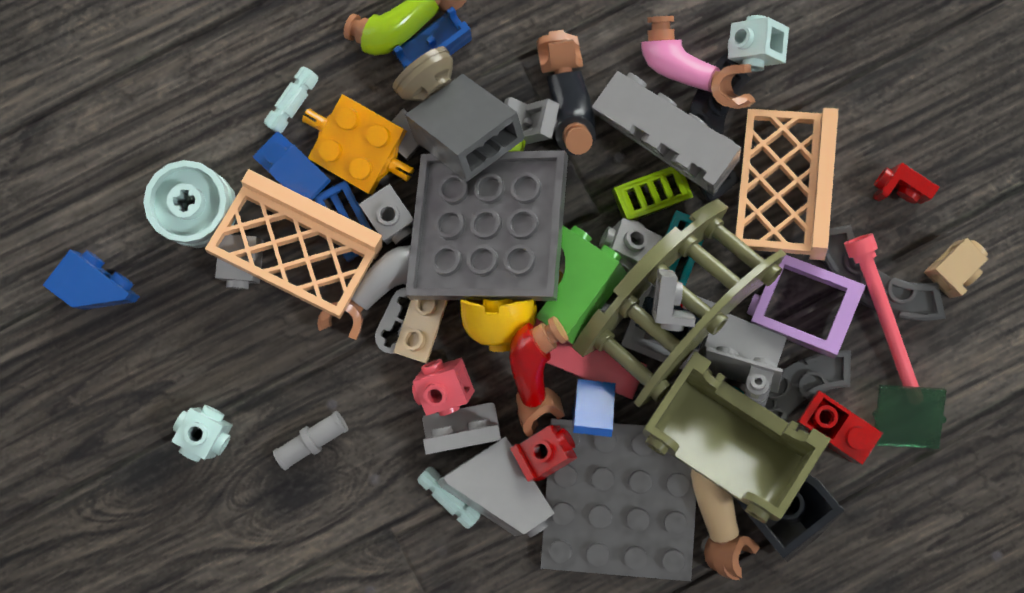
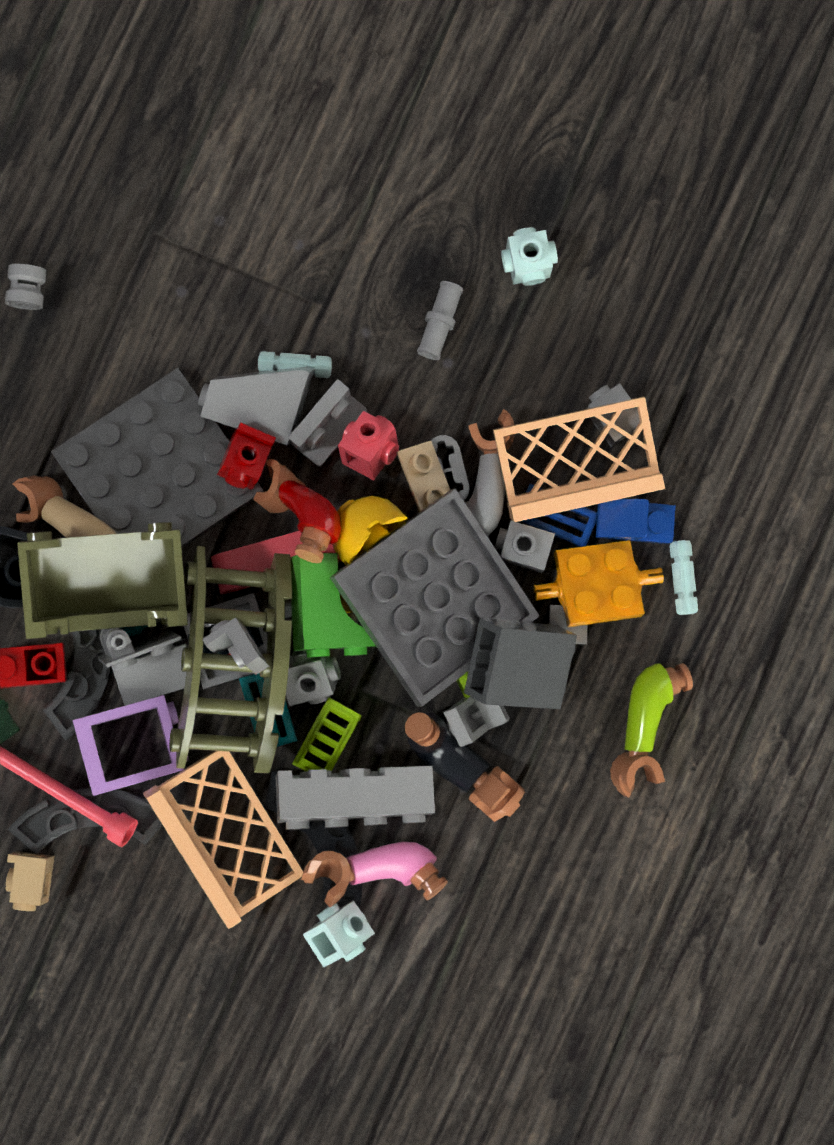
camera: 140 degrees right, 0 degrees up
blue slope [43,249,140,310] -> none
light aqua wheel [143,160,236,248] -> none
blue hinge [392,6,472,69] -> none
dark tan piece [392,46,453,102] -> none
slope [572,379,616,437] -> none
red bracket [872,163,940,204] -> none

